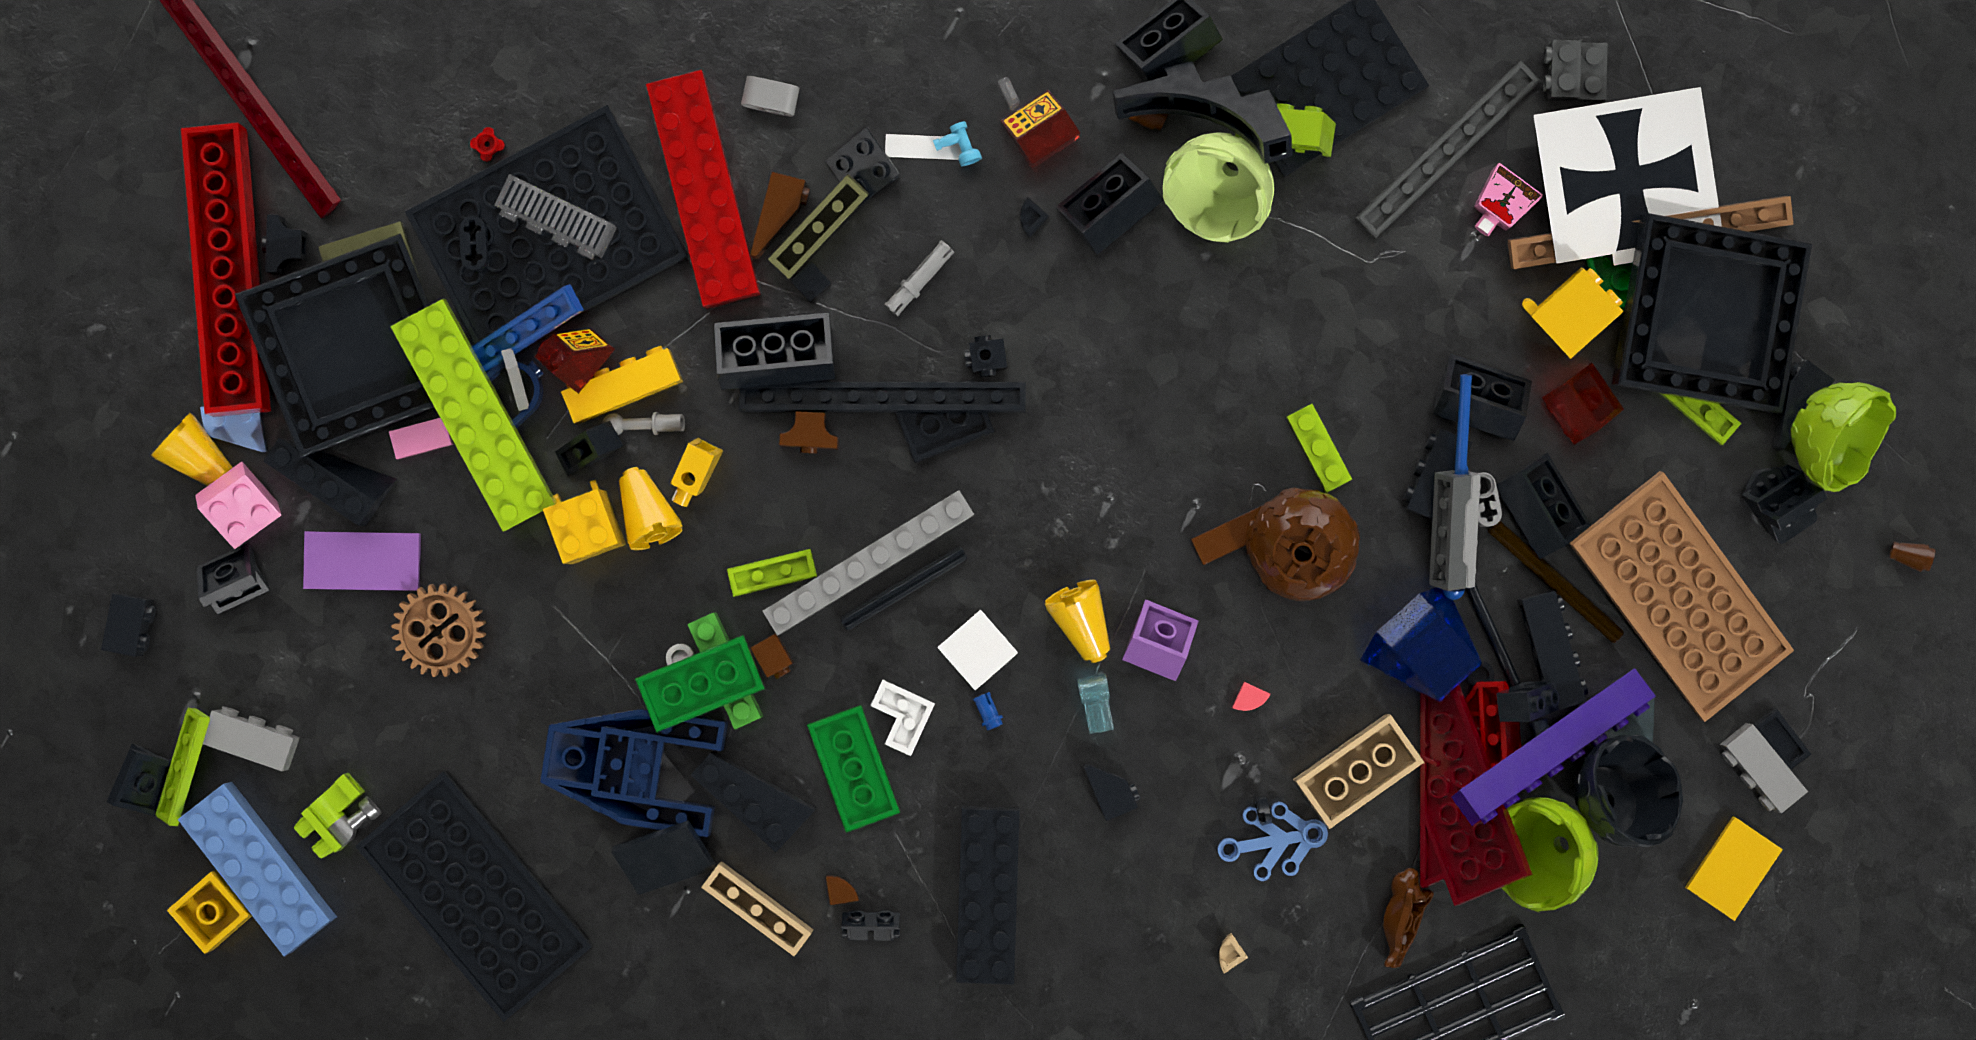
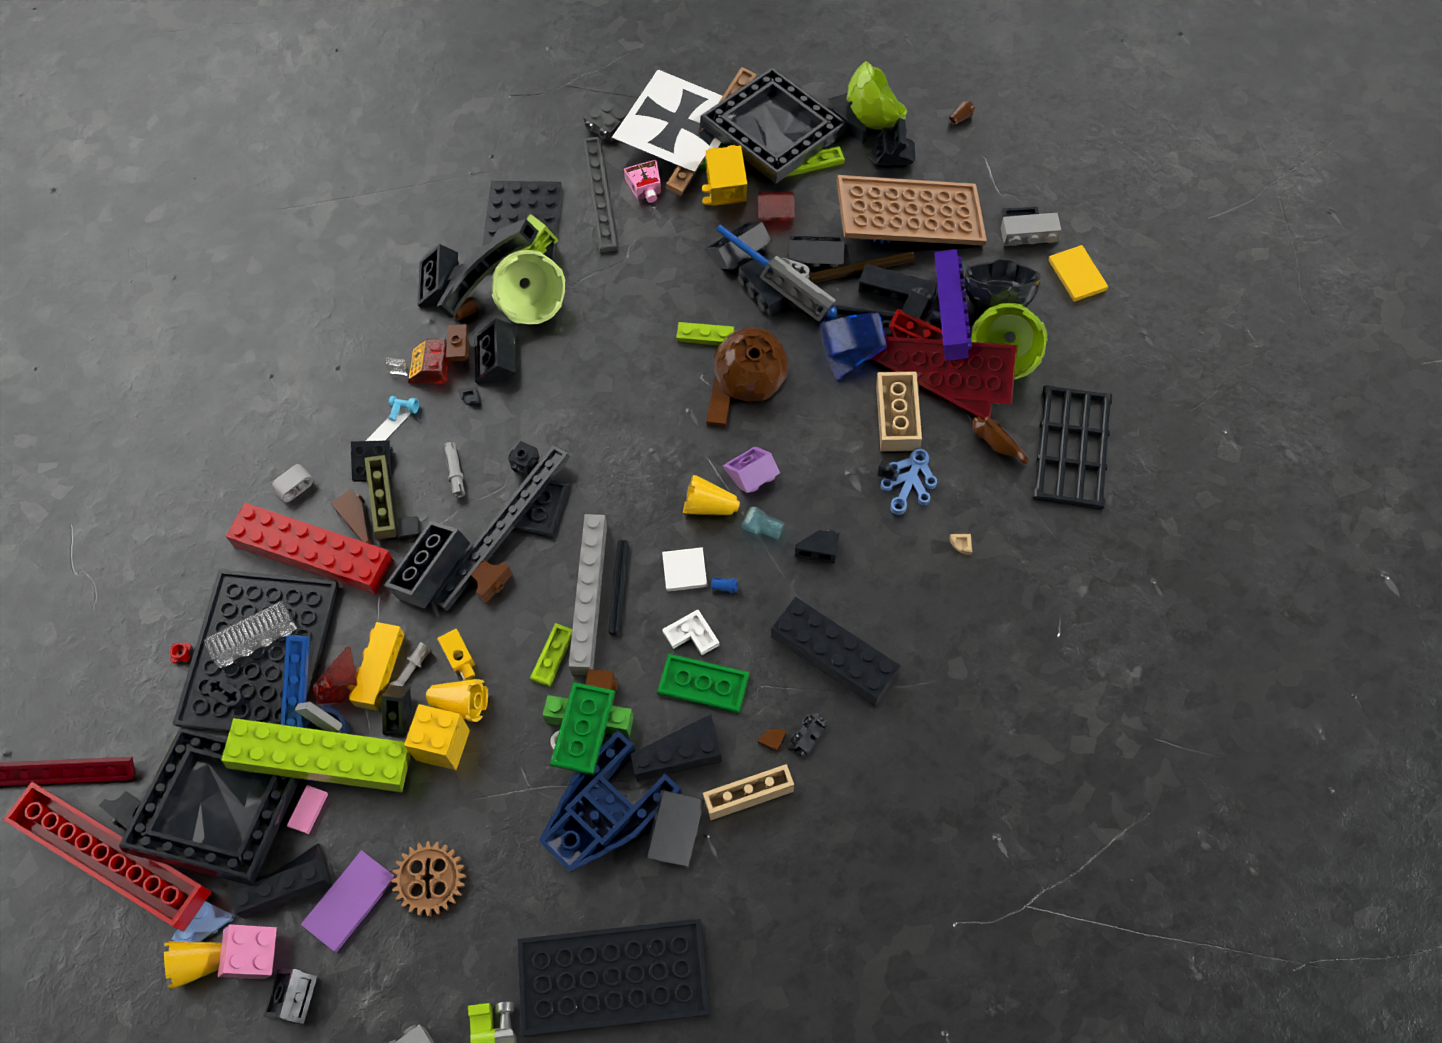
camera: 55 degrees left, 25 degrees down
coral tile [1232,682,1270,711] -> none
none -> reddish brown brick [446,324,470,361]

